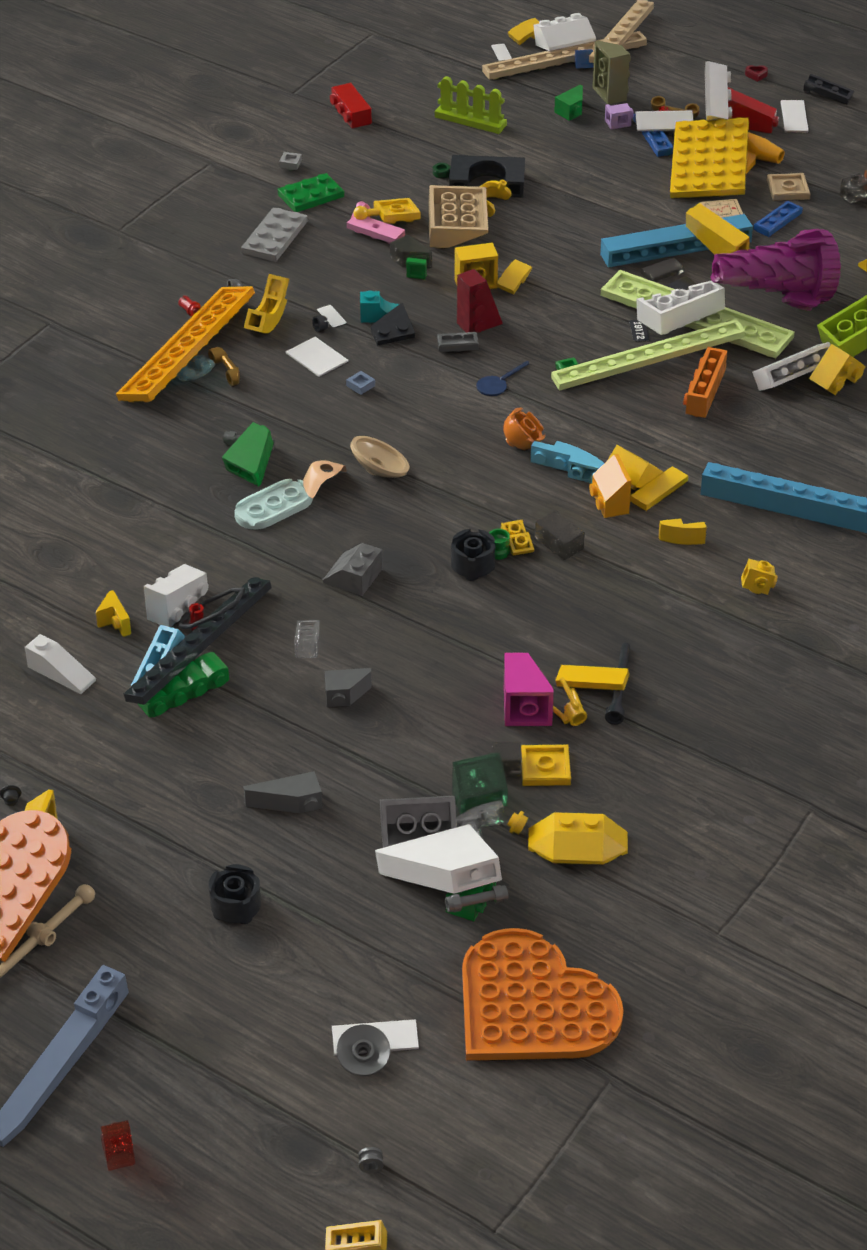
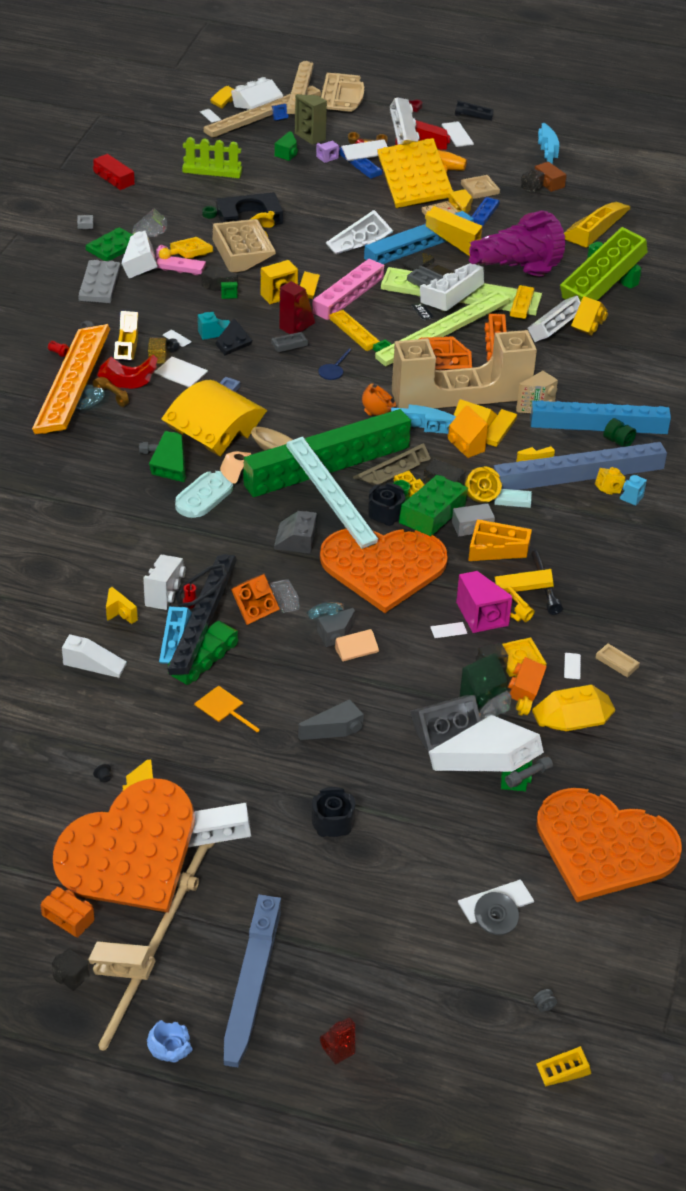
camera: 20 degrees left, 0 degrees up
none -> red arch [97,355,158,389]
none -> white wedge [122,231,158,279]
none -> clear slope [132,209,167,237]
none -> clear yellow brick [148,338,166,364]
none -> yellow slope [161,380,267,457]
none -> white brick [188,803,251,847]
none -> light orange piece [194,685,260,732]
none -> orange slope [231,574,279,625]
none -> green brick [243,409,411,497]
none -> light aqua tile [286,437,378,549]
none -> clear light blue dish [307,601,344,619]
none -> bright pink brick [312,259,384,320]
none -> orange plate [320,529,447,613]
none -> tan slope [321,73,364,112]
none -> white wedge [326,210,393,254]
none -> yellow tile [330,310,380,351]
none -> light nougat slope [335,629,379,661]
none -> dark tan wedge [353,443,431,486]
none -> tan arch [392,330,537,409]
none -> green brick [399,475,468,536]
none -> dark grey plate [407,266,443,286]
none -> orange wedge [419,337,472,370]
none -> white sticker [431,622,467,638]
none -> yellow slope [449,189,473,214]
none -> light grey brick [452,504,495,537]
none -> yellow cylinder [465,466,502,503]
none -> light orange wedge [469,519,532,561]
none -> sand blue brick [494,442,667,490]
none -> light aqua tile [495,489,532,508]
none -> orange brick [507,657,547,702]
none -> yellow tile [510,285,535,319]
none -> tan slope [516,371,558,413]
none -> white sticker [564,653,581,679]
none -> tan tile [596,644,640,677]
none -> dark green wheel [603,418,636,447]
none -> medium azure brick [620,475,647,506]

